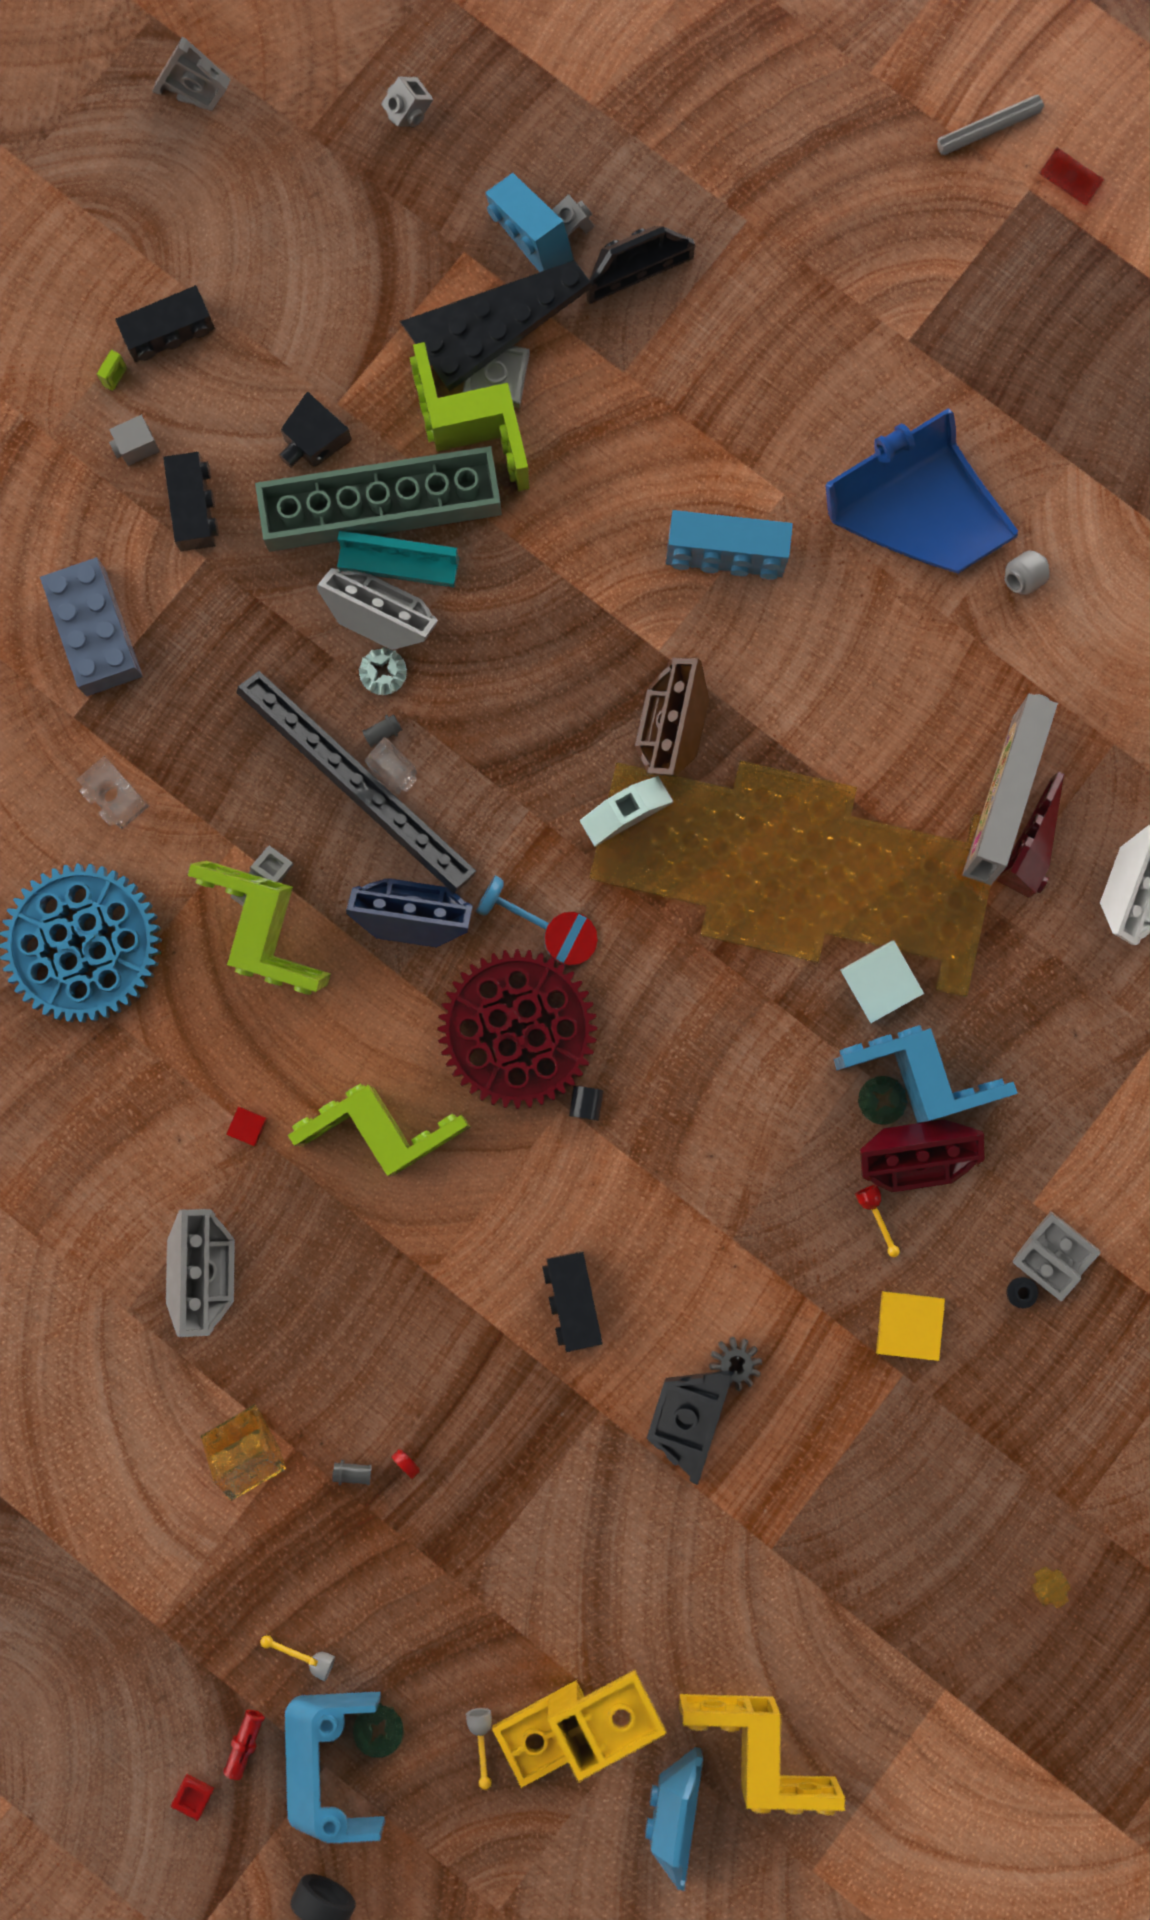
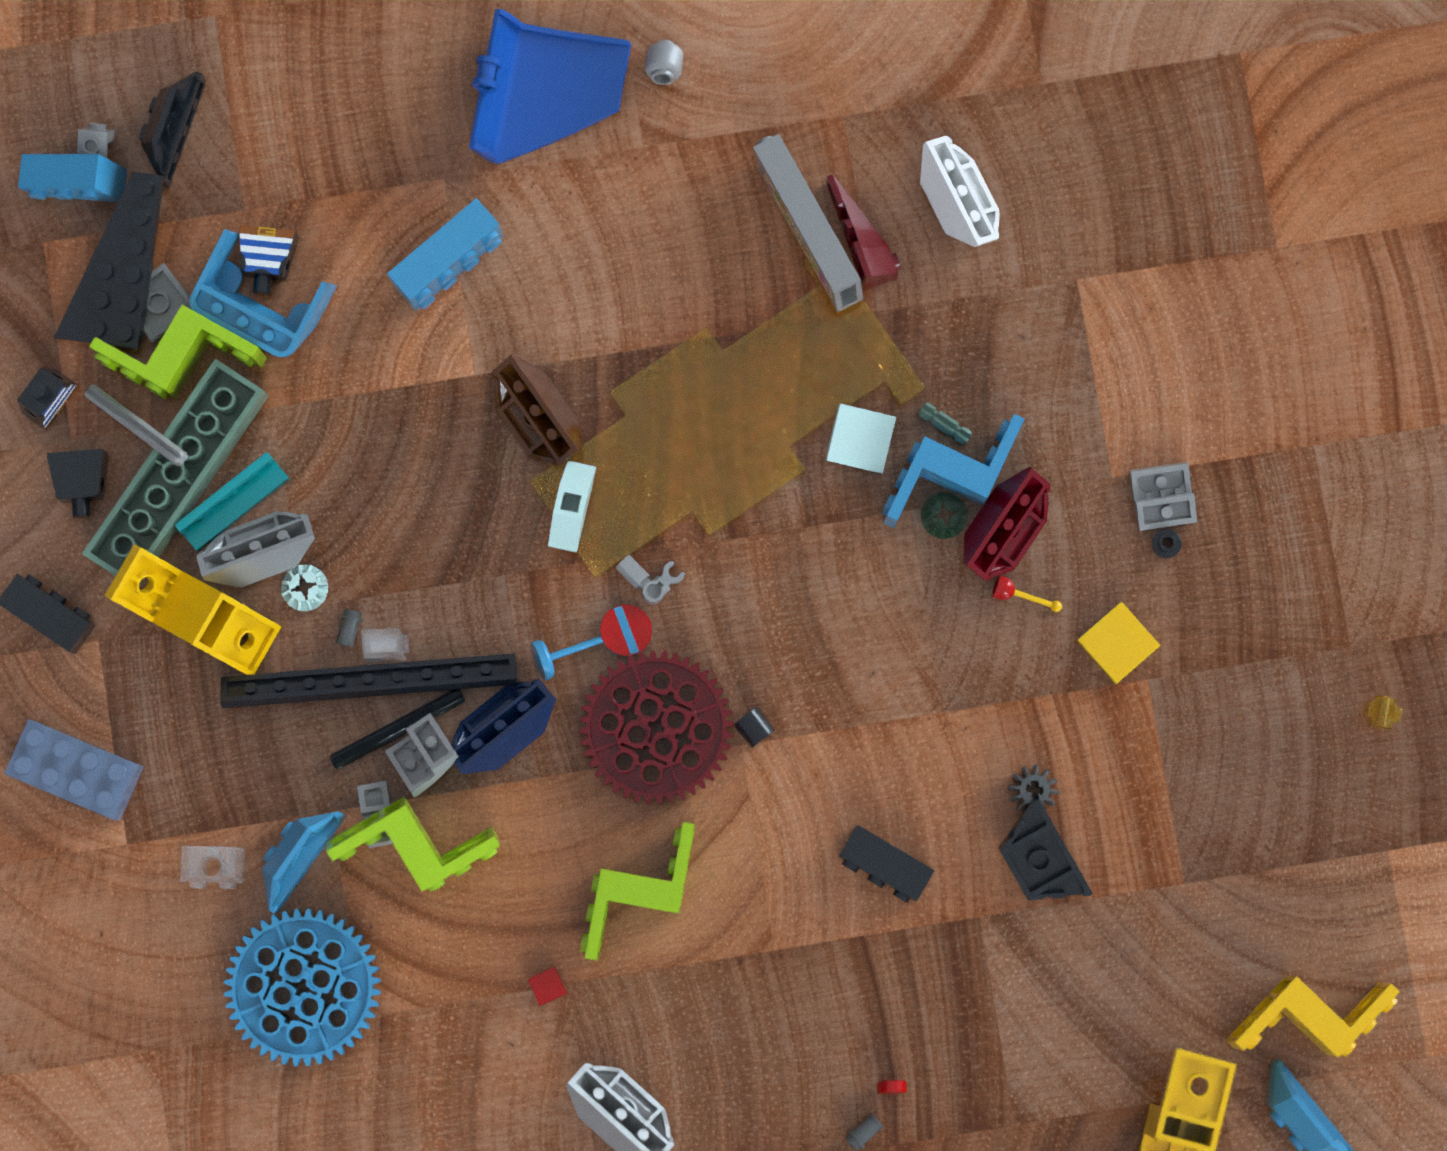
camera: 45 degrees left, 0 degrees up
none -> black torso [17,367,79,431]
none -> light grey axle [85,384,188,466]
none -> yellow bracket [104,544,282,675]
none -> dark azure windscreen [190,229,337,357]
none -> torso [239,225,299,295]
none -> dark azure wedge [262,811,346,914]
none -> black axle [330,689,465,769]
none -> light grey slope [385,713,458,798]
none -> light grey bar [615,555,685,605]
none -> sand green axle [918,402,972,445]

